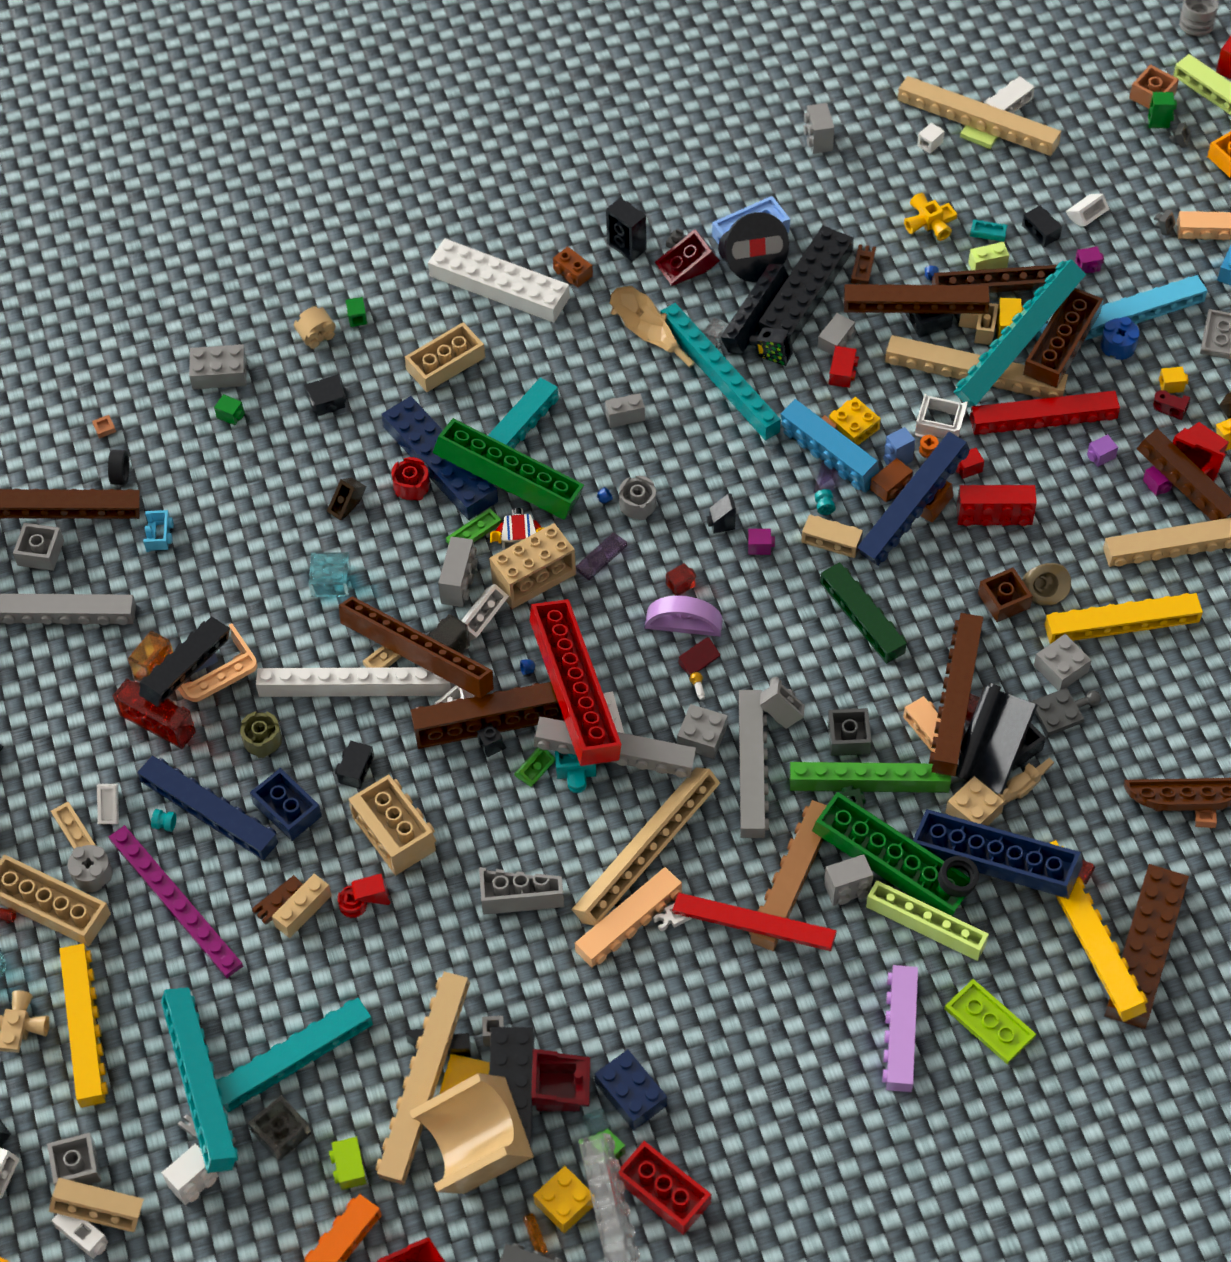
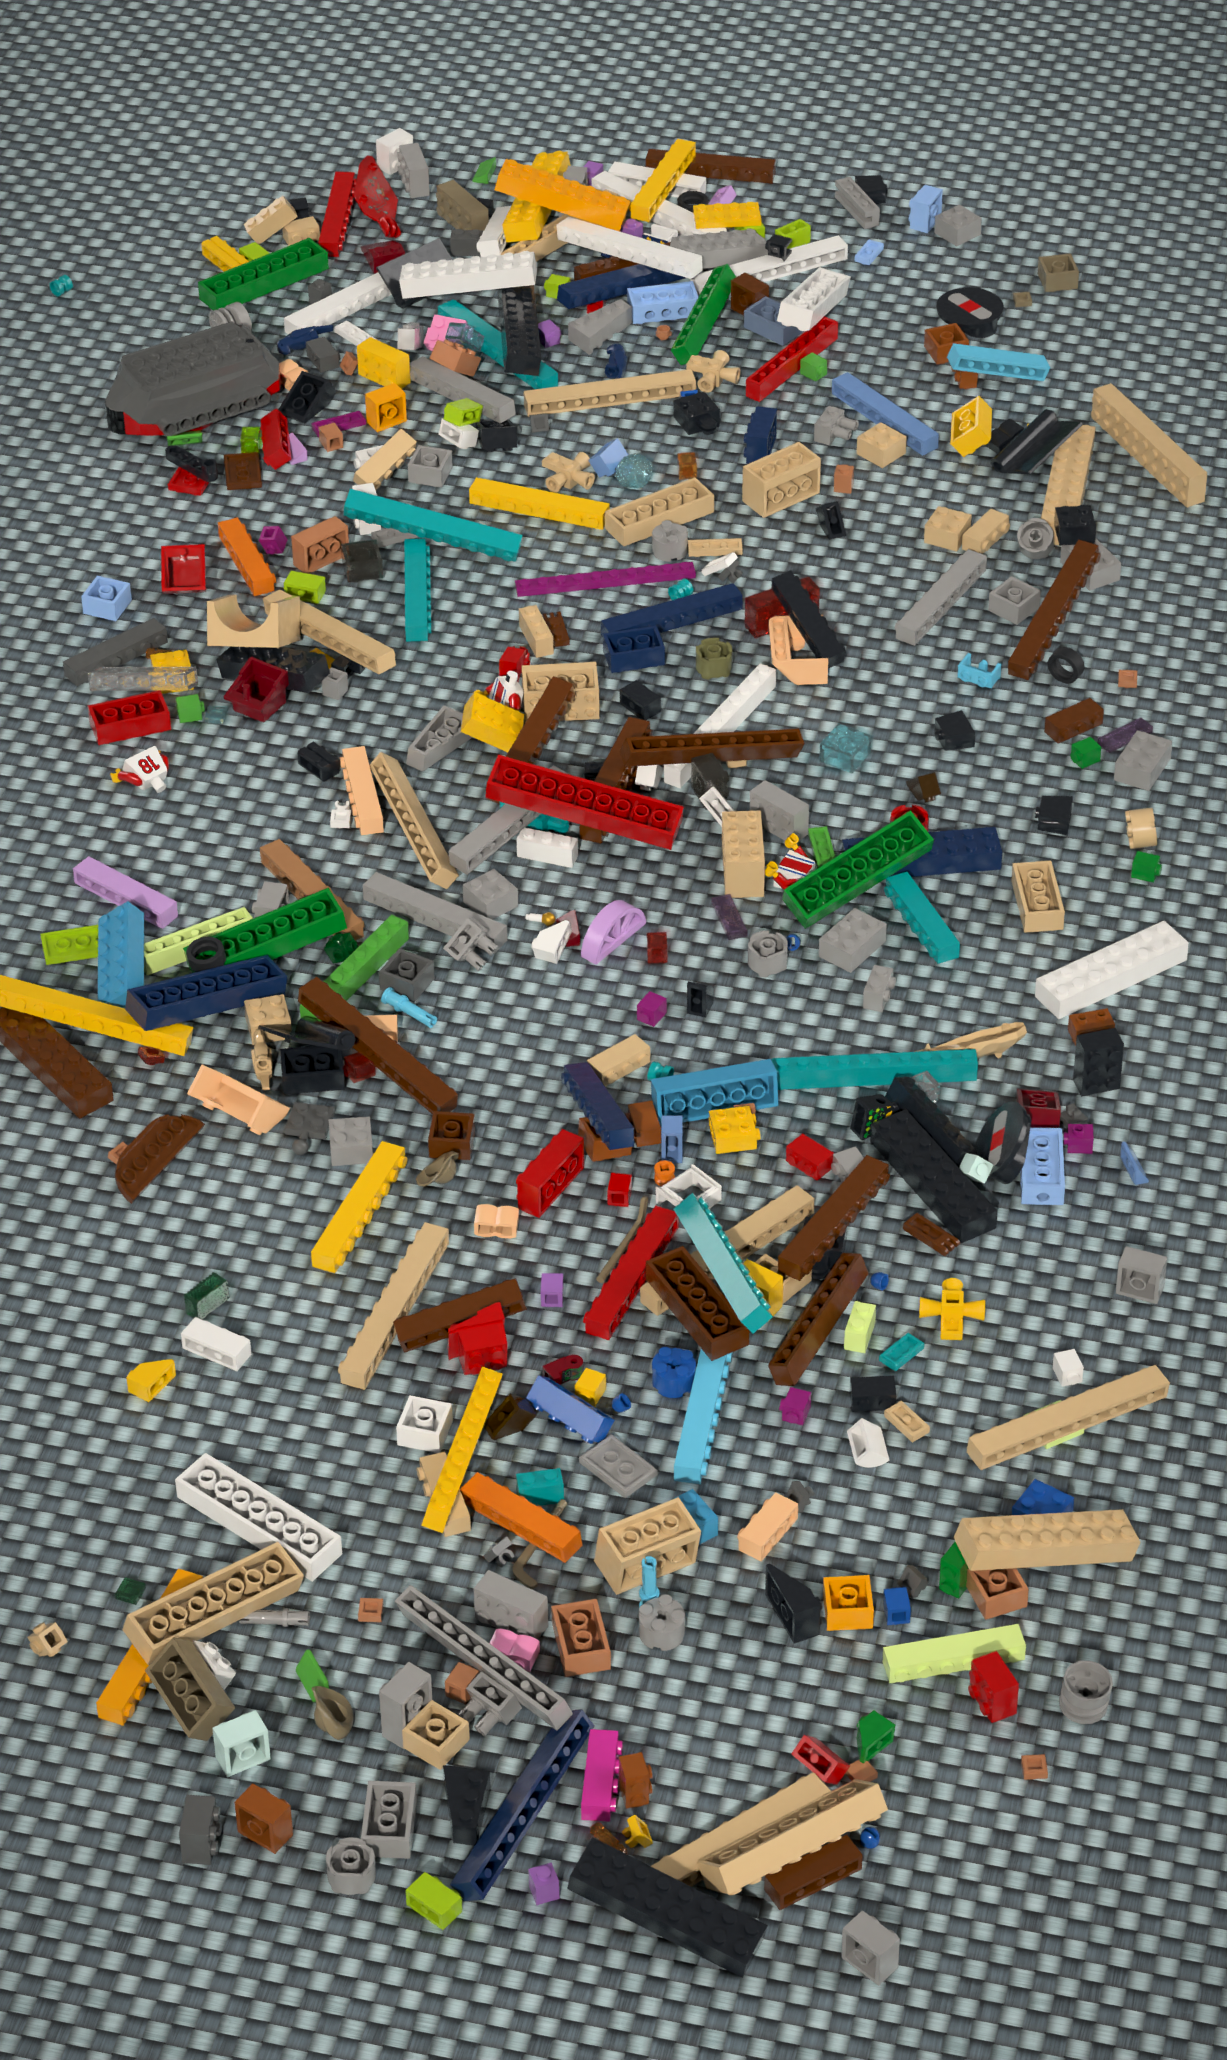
camera: 120 degrees right, 15 degrees down
clear orange piece [128,630,173,681] -> none
dark blue brick [594,1049,667,1131] -> none
red tile [672,892,837,951] -> none
dark green brick [820,562,907,664] -> none
white brick [985,76,1035,113] -> none
none -> dark azure brick [98,901,144,1008]
none -> white torso [110,746,169,793]
none -> light nougat windscreen [187,1065,290,1136]
none -> magenta brick [259,526,288,554]
none -> nougat brick [291,516,350,574]
none -> black brick [297,741,340,782]
none -> medium azure pin [381,987,437,1028]
none -> yellow brick [461,692,524,753]
none -> torso [474,671,523,712]
none -> light nougat brick [474,1204,519,1239]
none -> reddish brown brick [487,676,575,804]
none -> brick [526,1375,615,1444]
none -> white slope [532,920,572,964]
none -> dark tan piece [596,1196,648,1283]
none -> blue hinge [612,1393,631,1413]
none -> light grey brick [819,908,887,973]
none -> blue brick [883,1587,911,1625]
none -> tan plate [884,1401,930,1443]
none -> black torso [934,710,975,751]
none -> tan brick [954,1509,1141,1571]
none -> light aqua brick [959,1153,993,1184]
none -> blue brick [1012,1479,1074,1515]
none -> reddish brown brick [1044,698,1104,744]
none -> magenta brick [1063,1124,1094,1154]
none -> clear purple tile [1097,718,1153,753]
none -> medium blue slope [1120,1142,1149,1185]

